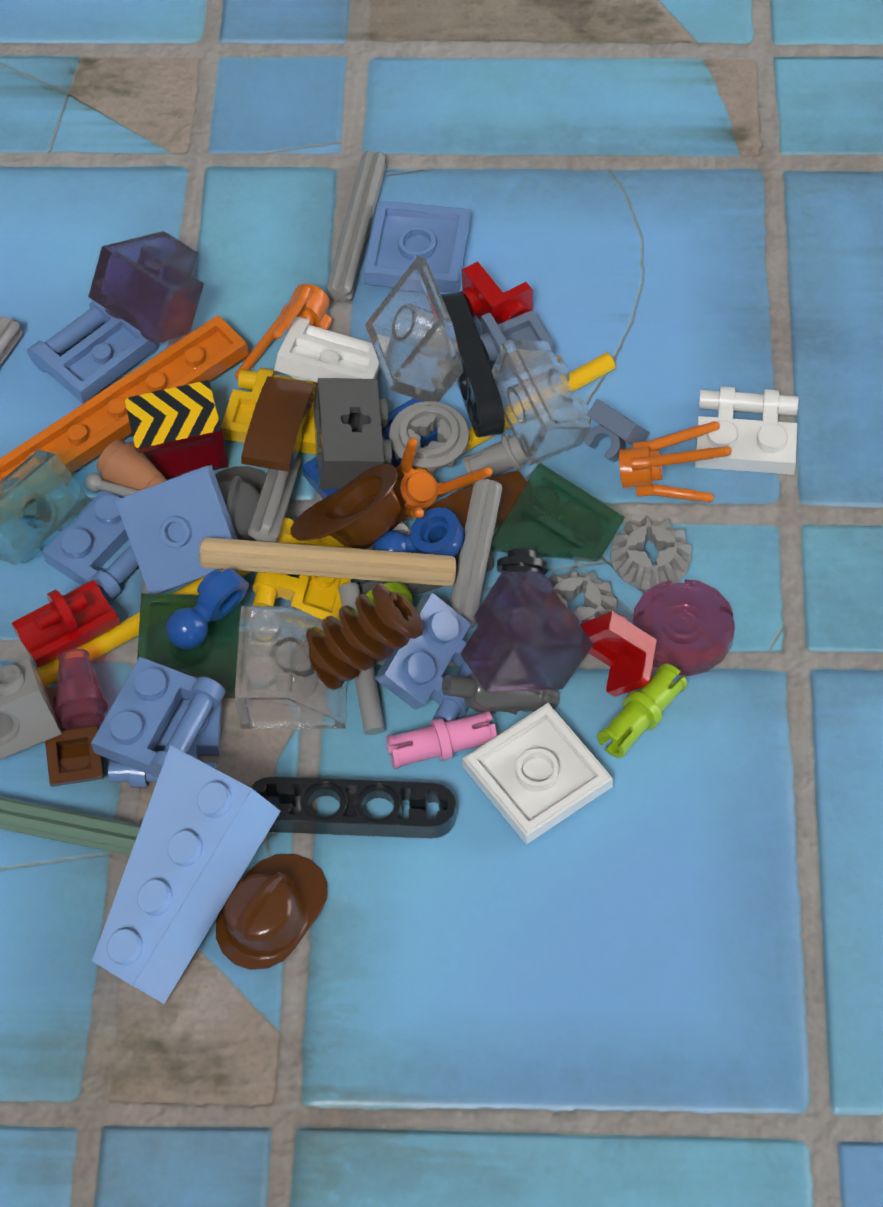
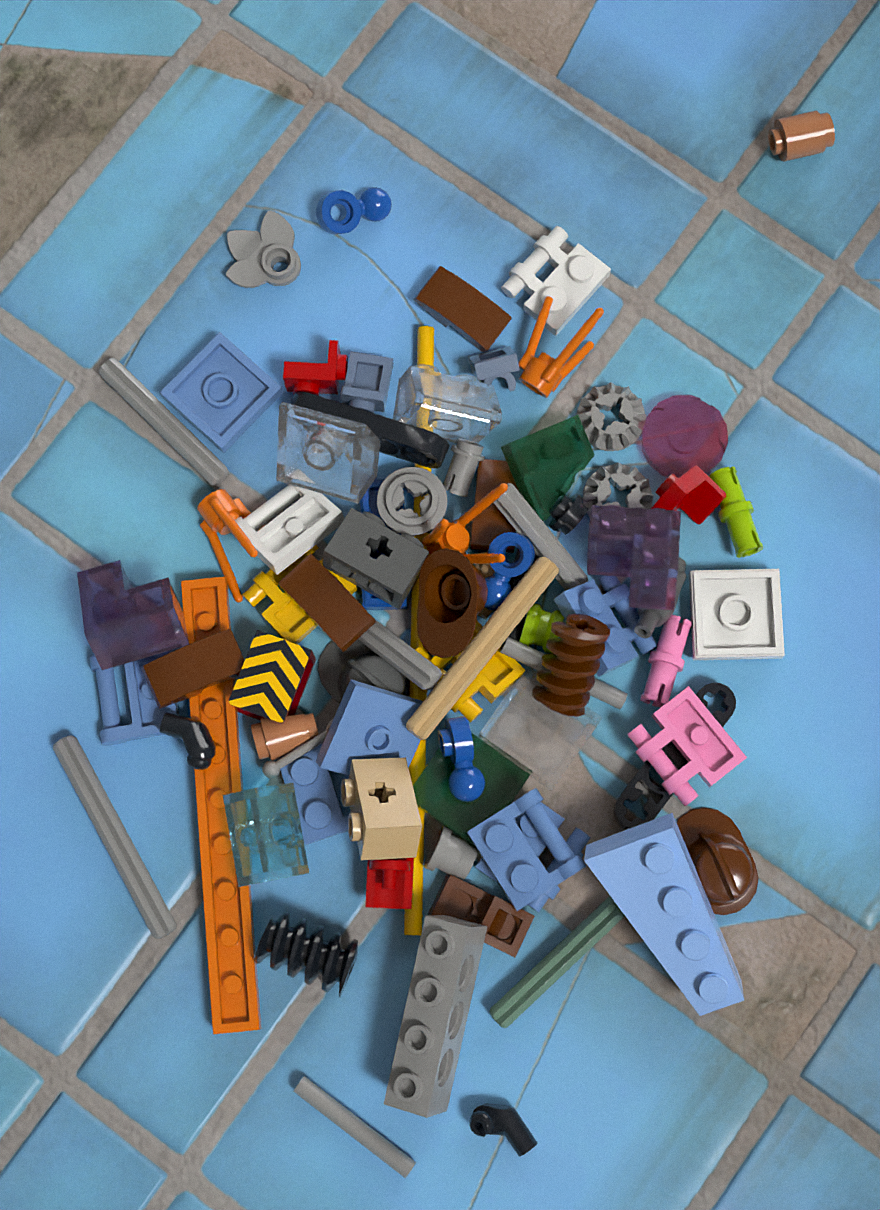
camera: 55 degrees left, 20 degrees up
clear pink cone [55,649,108,730] -> none
none -> reddish brown slope [141,628,245,709]
none -> black arm [160,712,216,770]
none -> light grey plate [226,210,301,288]
none -> blue plate [316,187,392,234]
none -> tan brick [341,757,422,860]
none -> reddish brown slope [413,266,512,352]
none -> light grey piece [424,826,478,880]
none -> bright pink plate [627,686,747,806]

